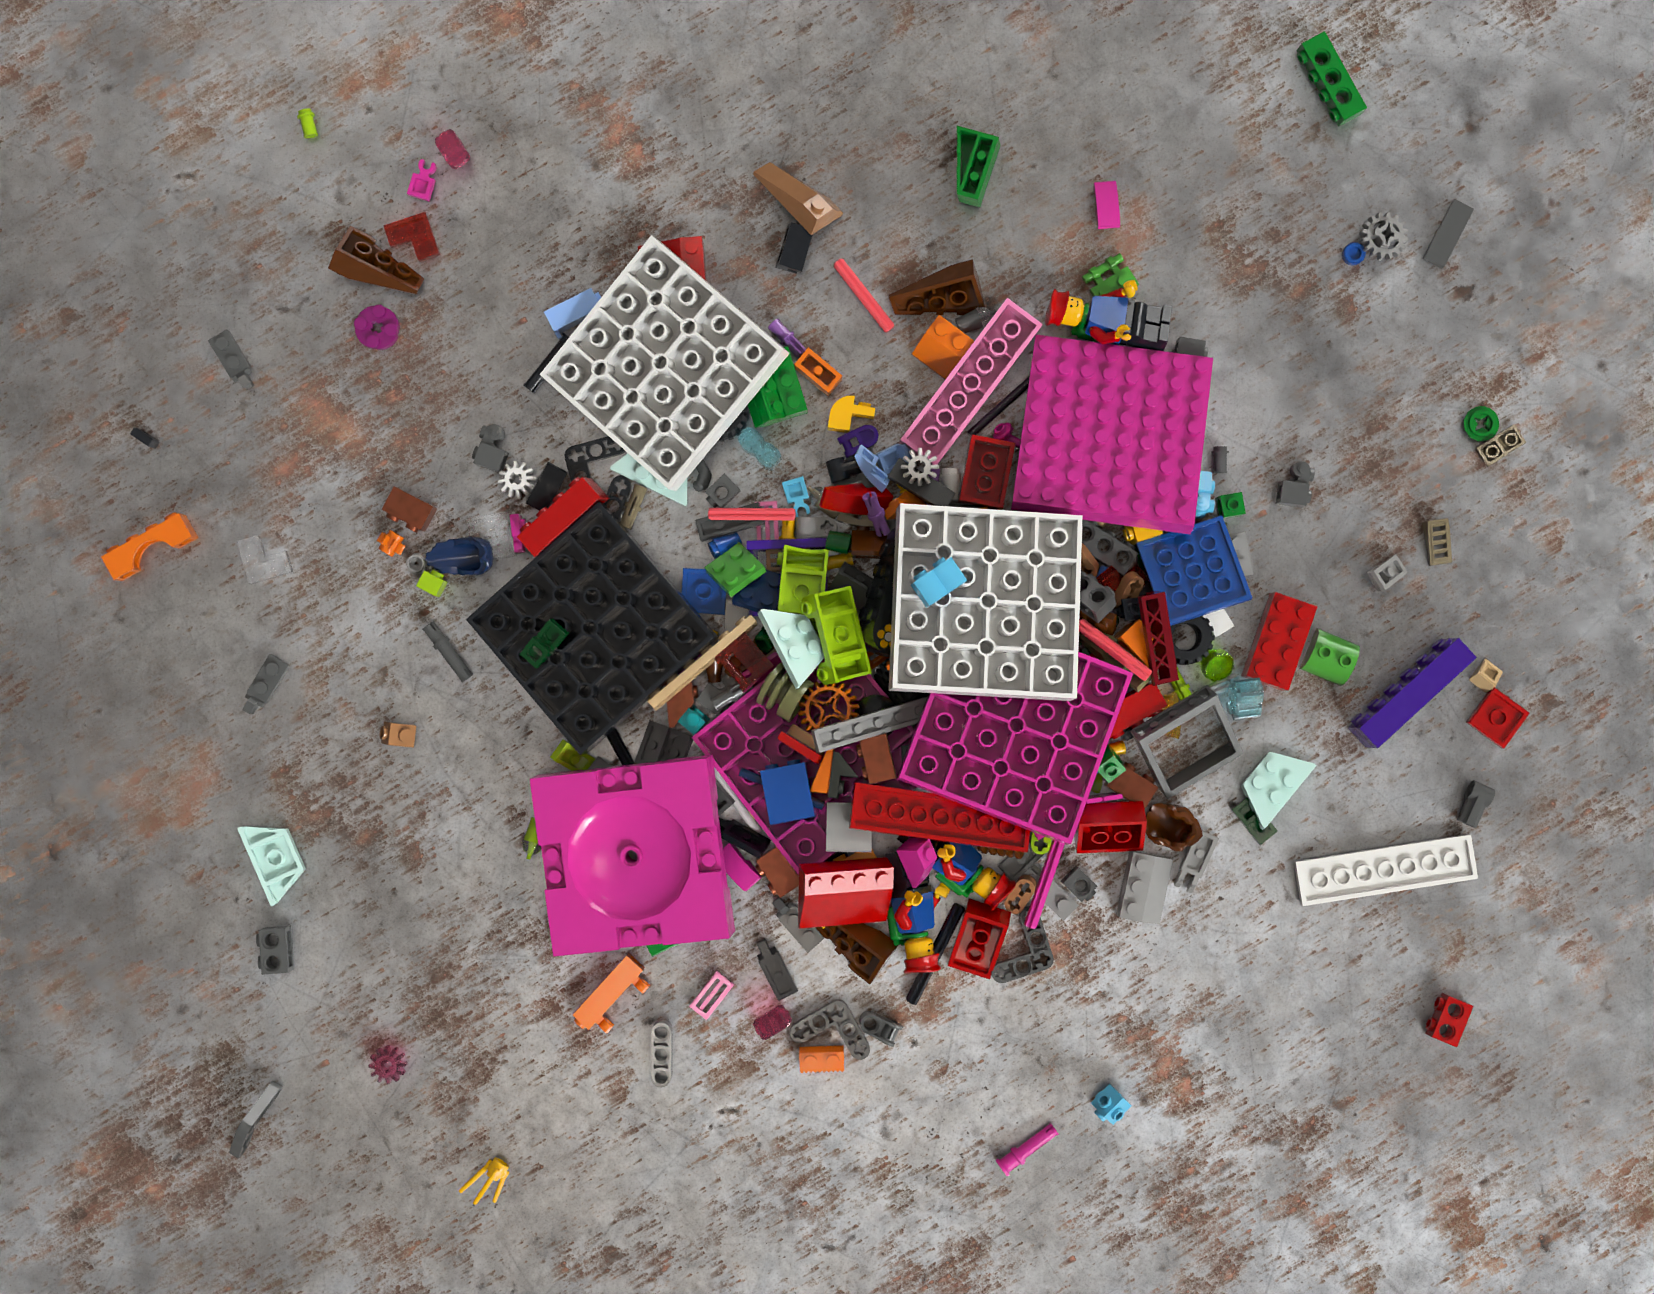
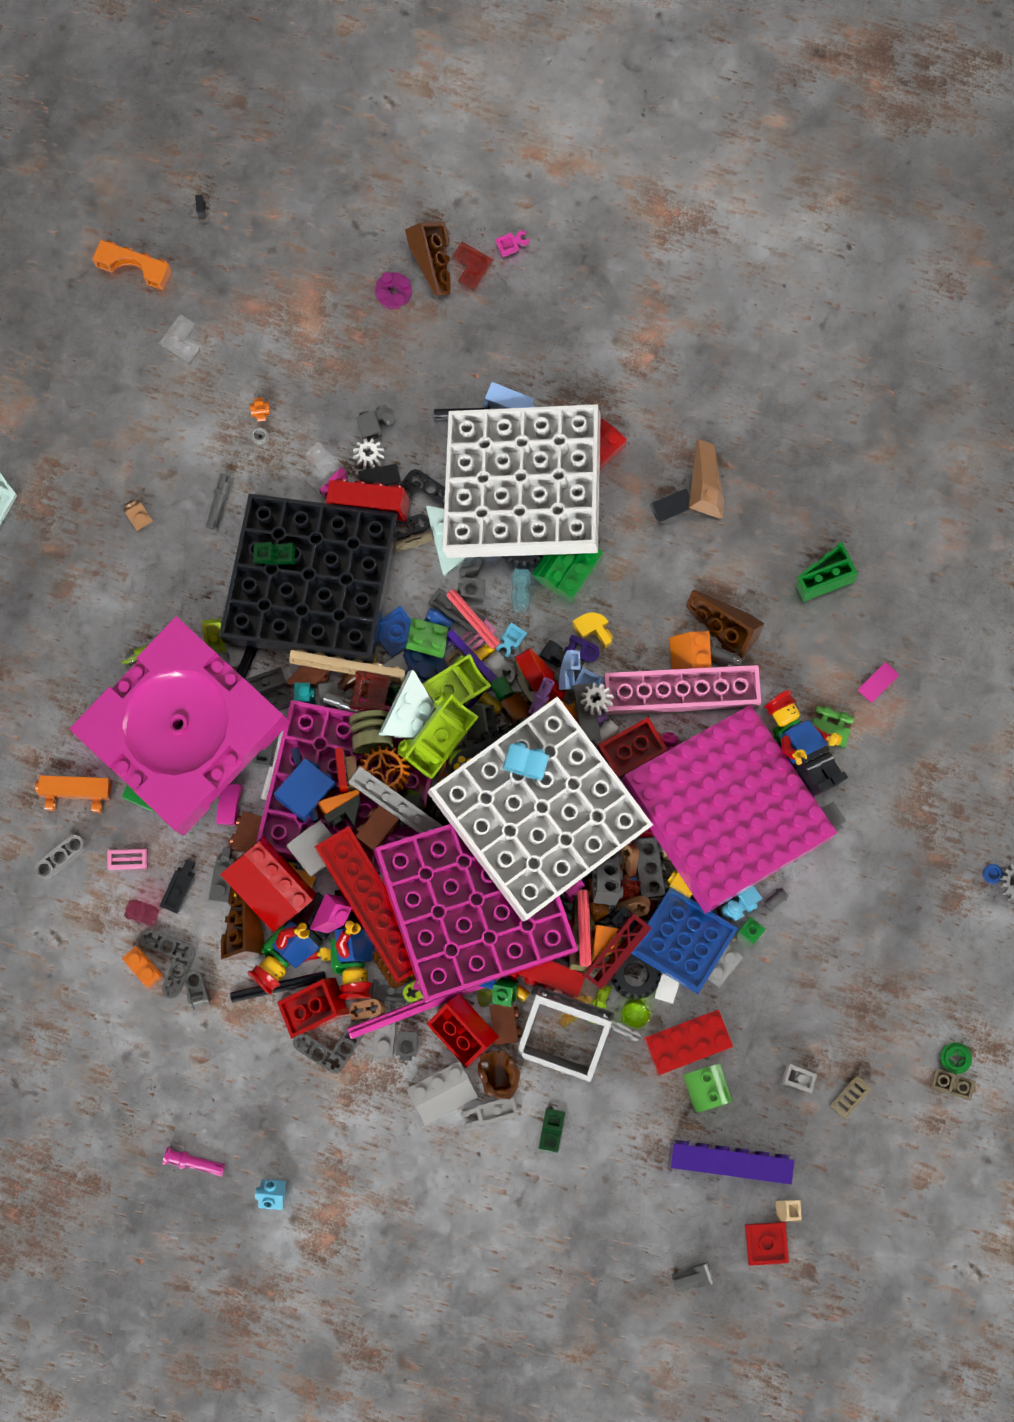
camera: 50 degrees right, 10 degrees down
dark grey hinge [208,329,255,390] -> none
dark grey hinge [242,654,290,714] -> none
lime pin [297,108,318,139] -> none
copper brick [381,486,437,533] -> none
lime plate [416,569,448,597] -> none
dark blue hair [425,536,494,576] -> none
clear pink gear [435,129,470,169] -> none
black hinge [719,817,771,859] -> none
medium lavender axle [768,319,806,358] -> none
orange brick [794,347,842,396] -> none
coral axle [834,258,894,332] -> none
black bar [967,376,1029,437] -> none
dark pink piece [1086,792,1123,804] -> none
clear light blue brick [1226,677,1264,721] -> none
light aqua wing [1241,752,1317,830] -> none
dark grey brick [1275,461,1315,508] -> none
white plate [1294,834,1478,906] -> none
red brick [1425,993,1474,1047] -> none

